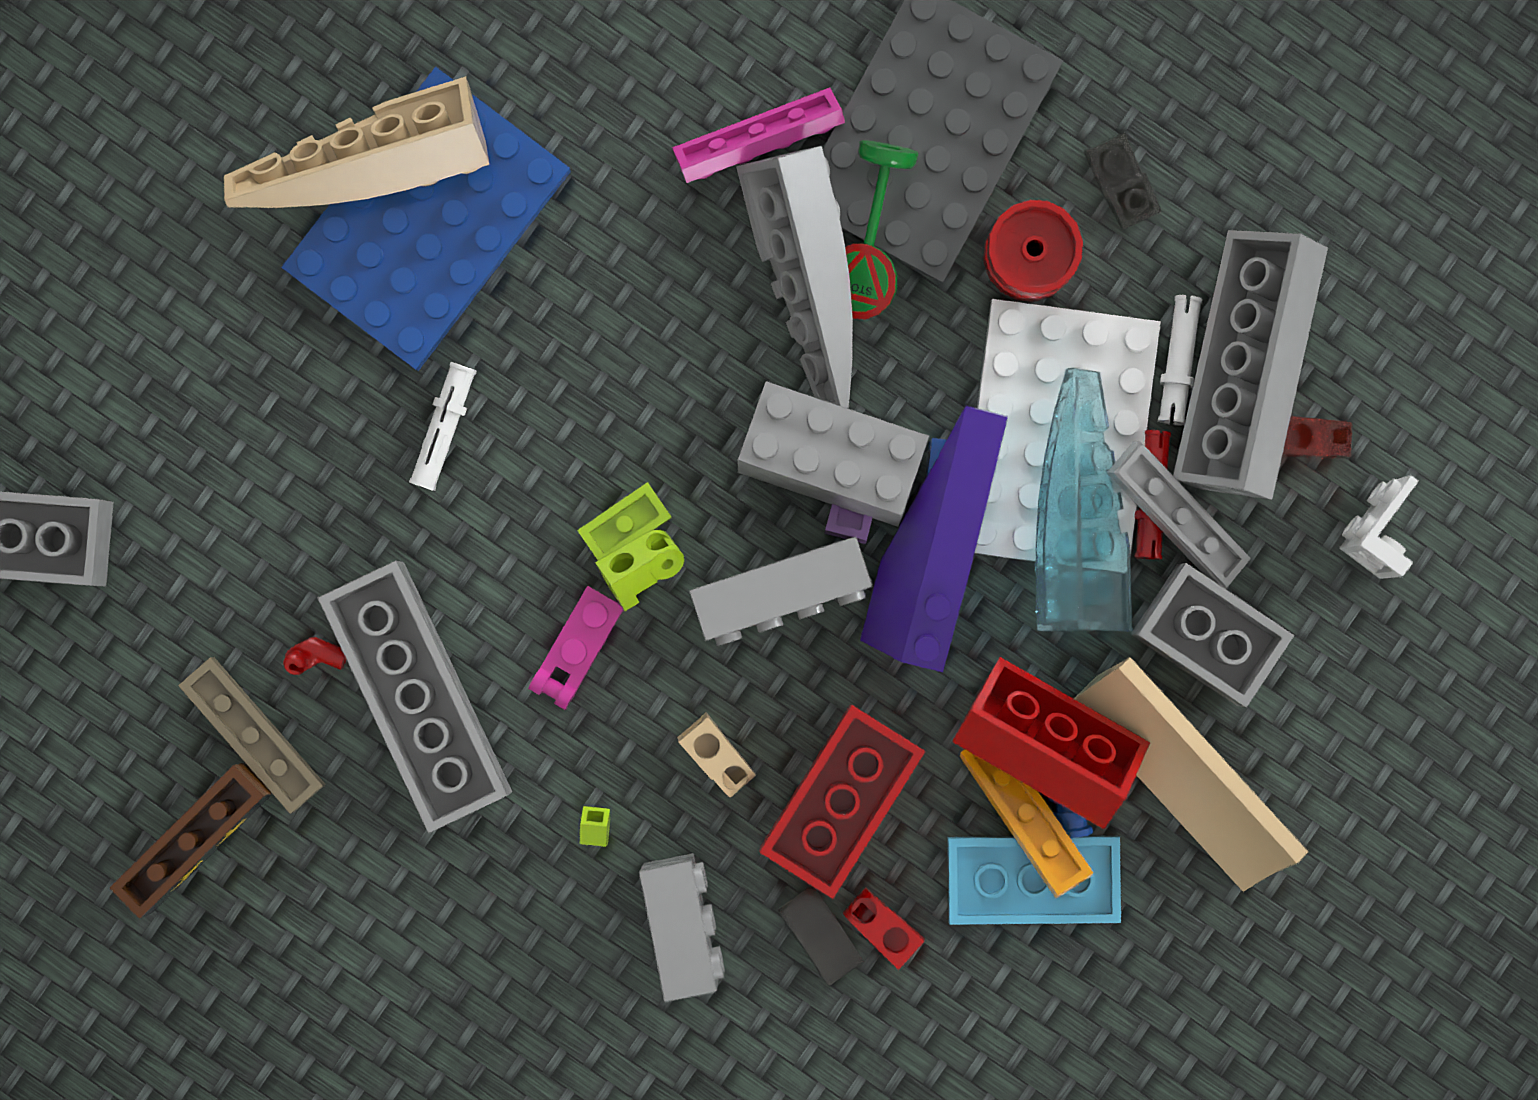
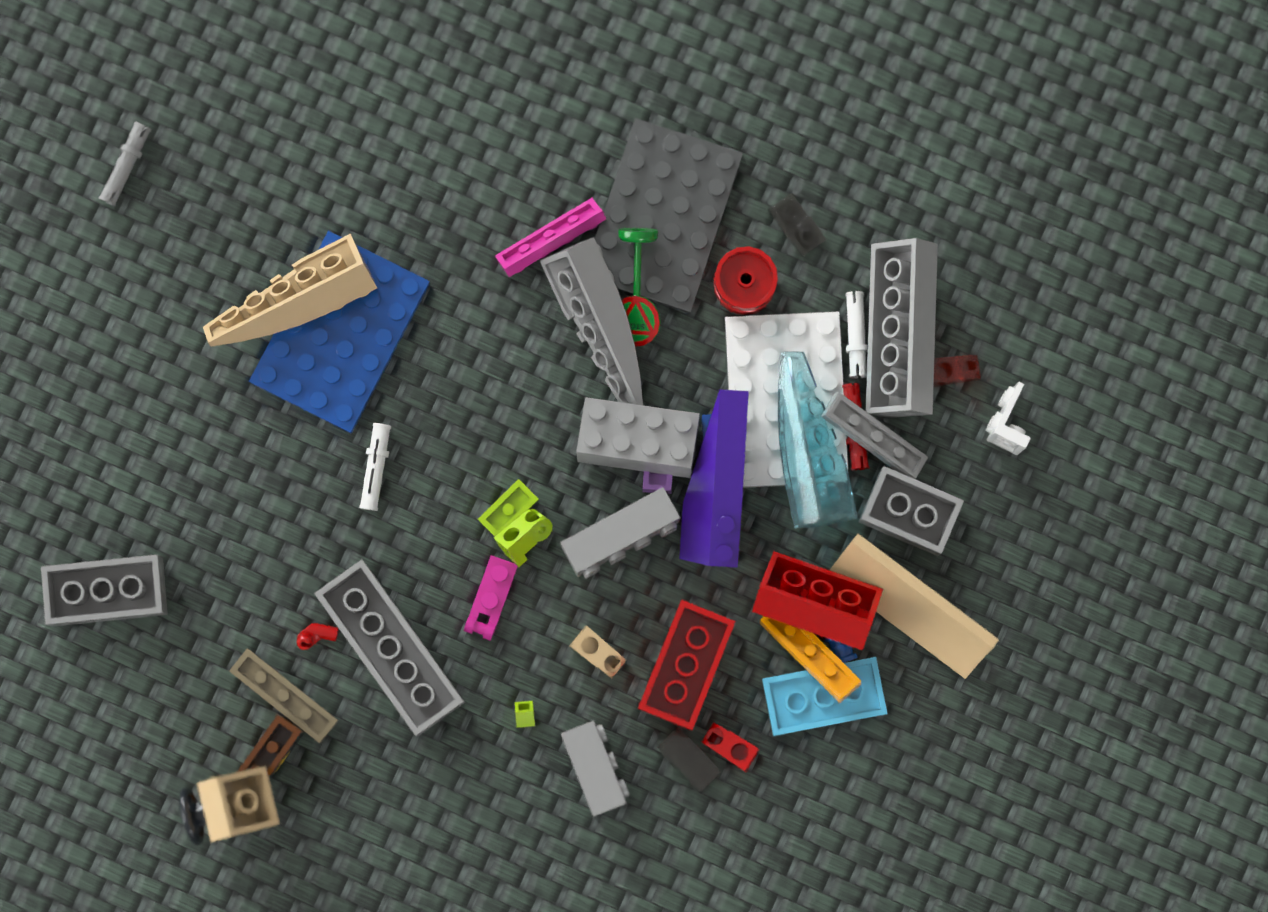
camera: 15 degrees left, 5 degrees down
none -> tan piece [179,766,279,846]

